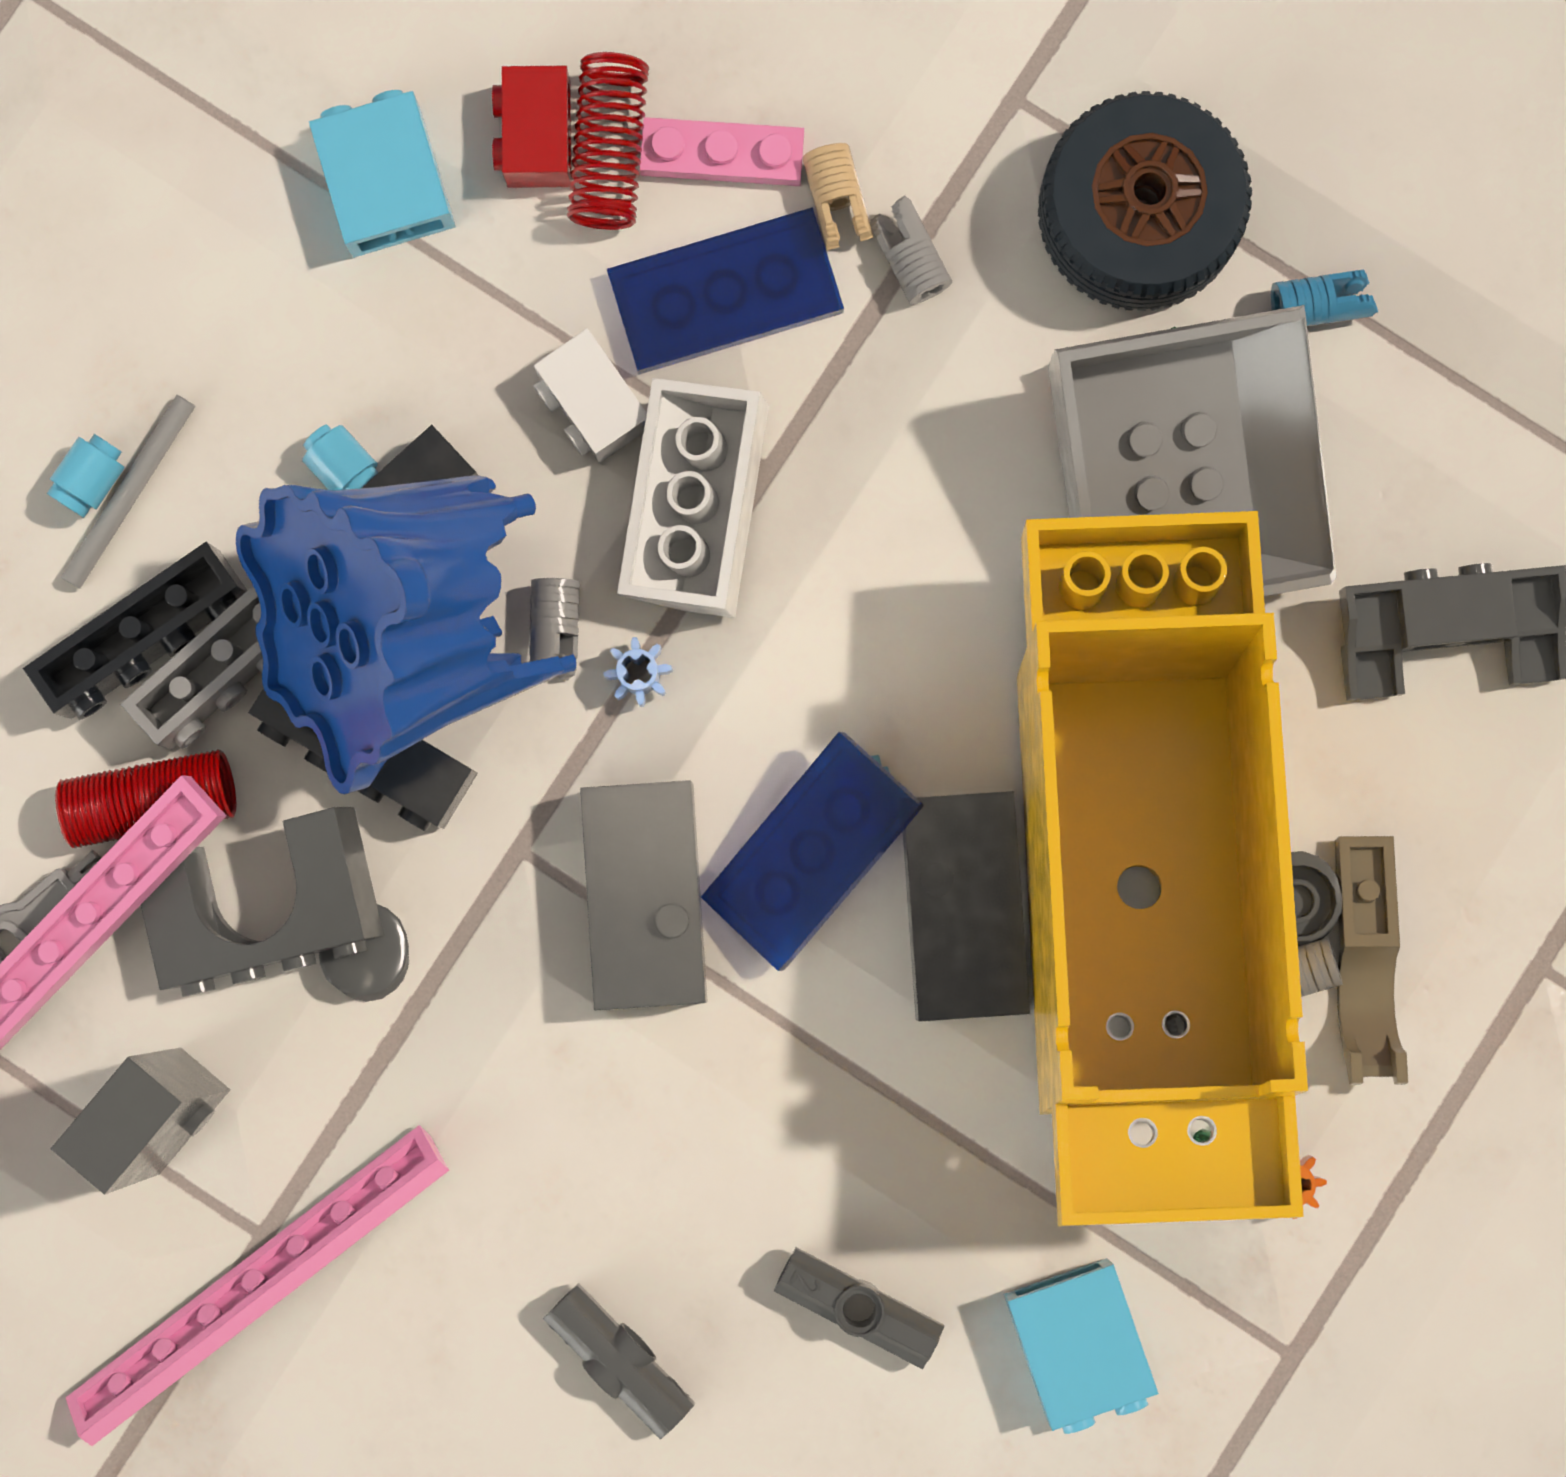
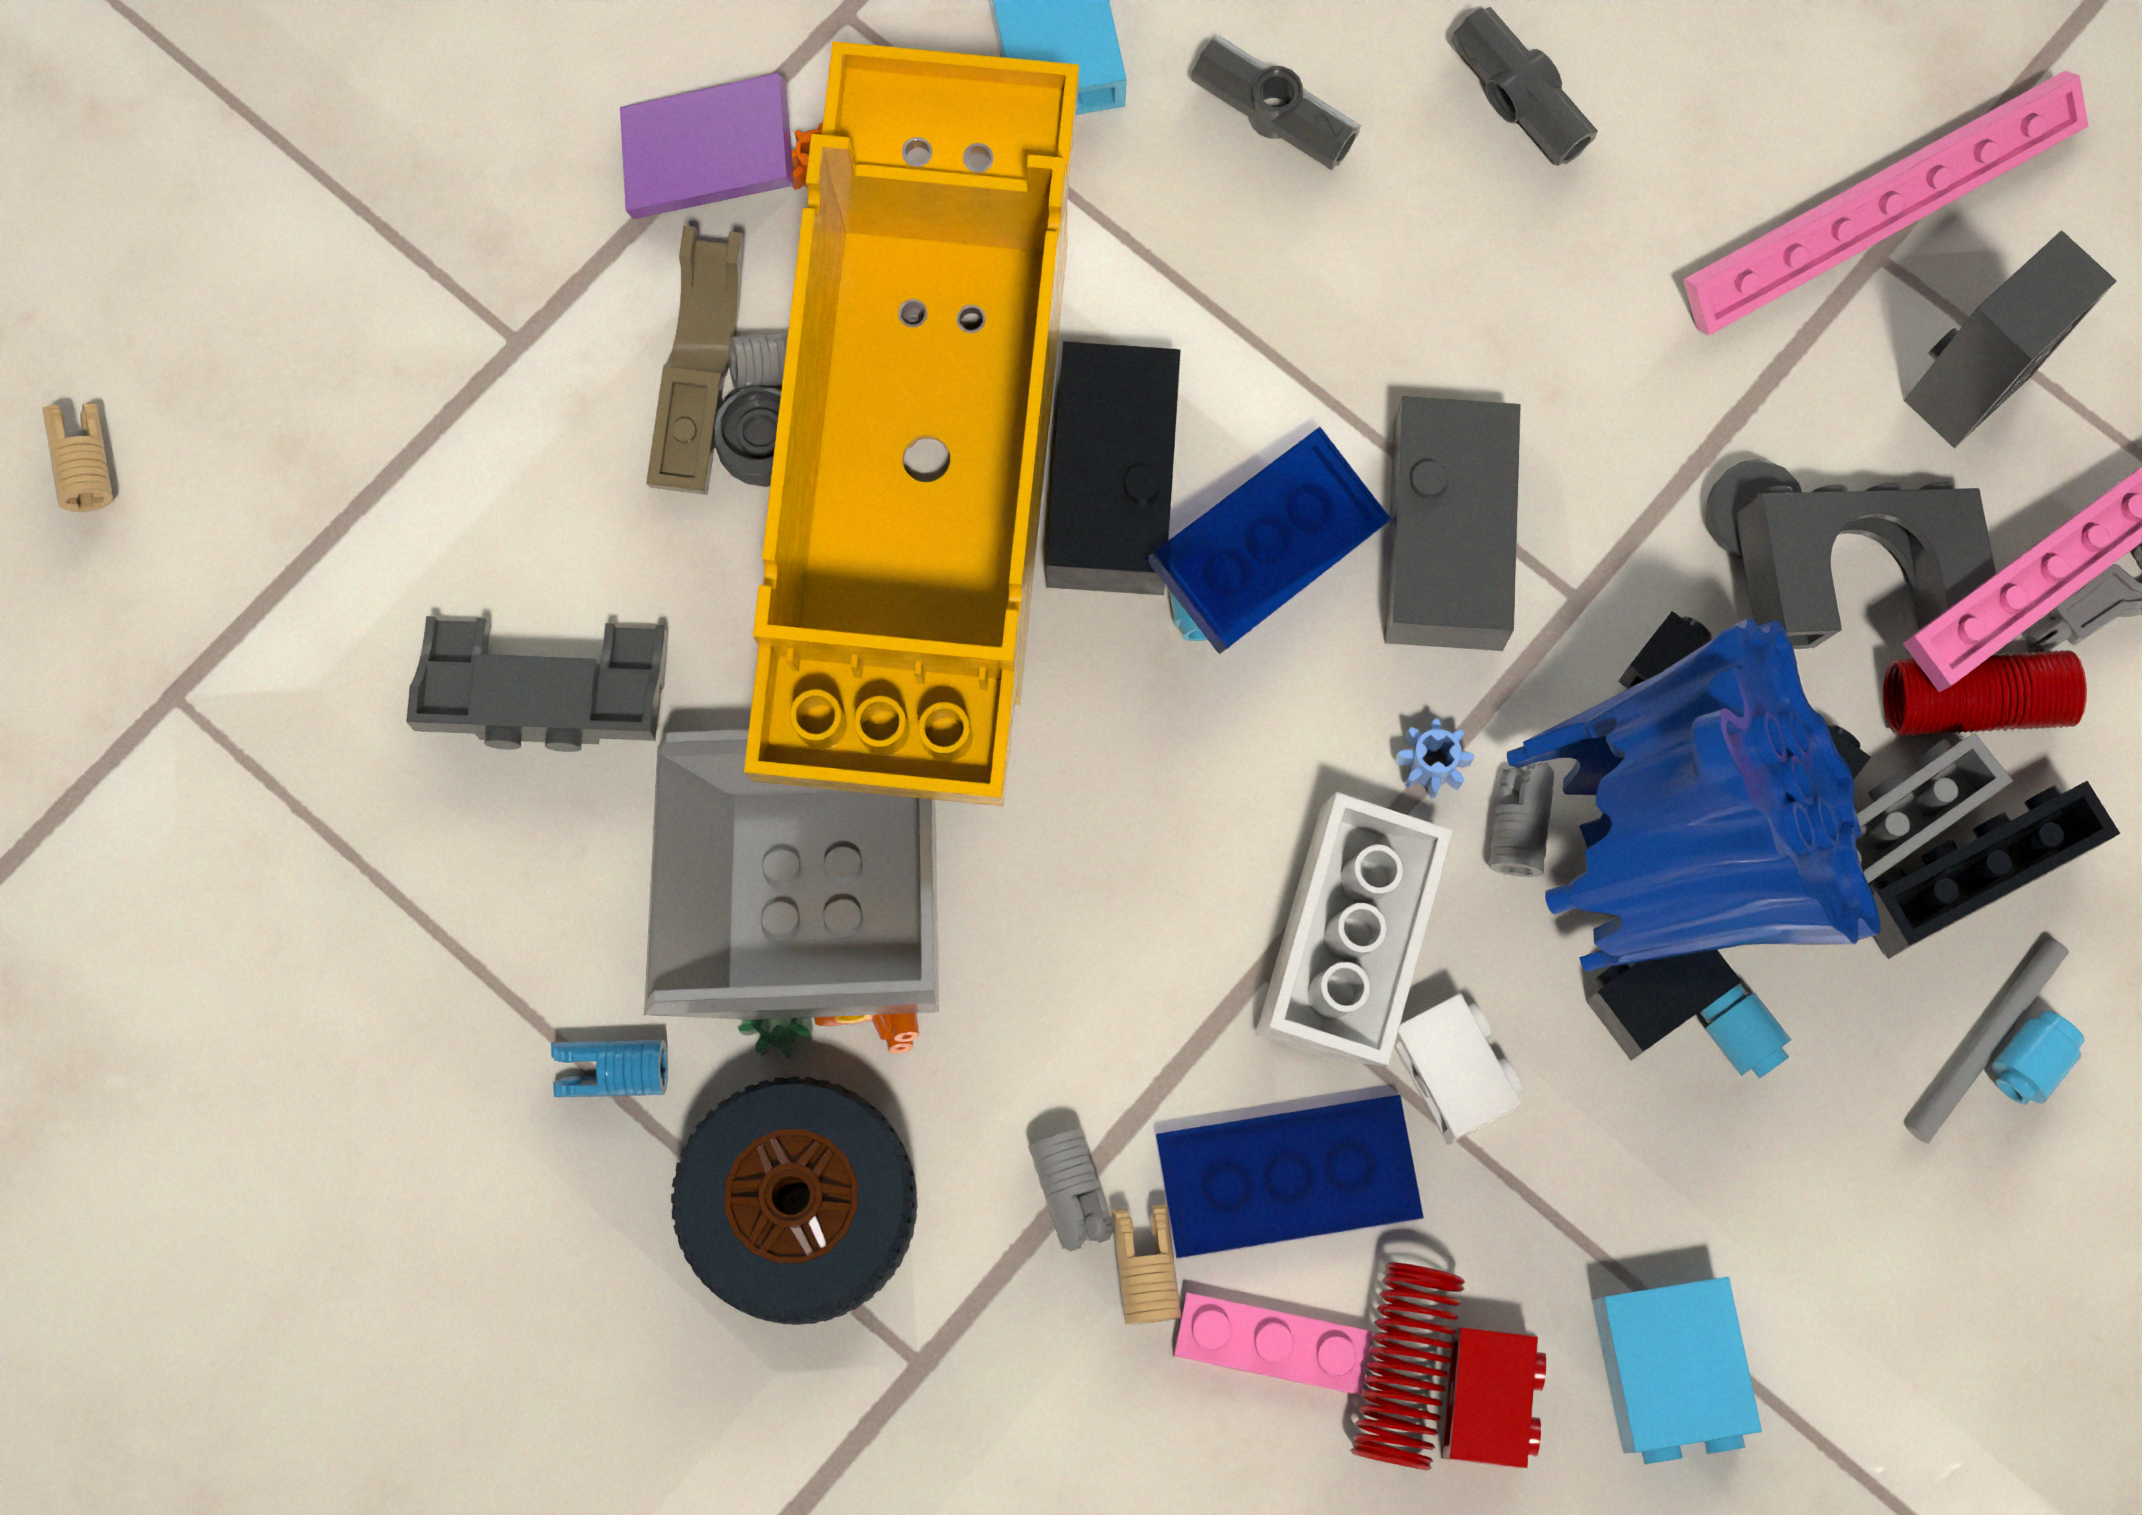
camera: 175 degrees left, 10 degrees down
none -> medium lavender tile [620,72,794,219]

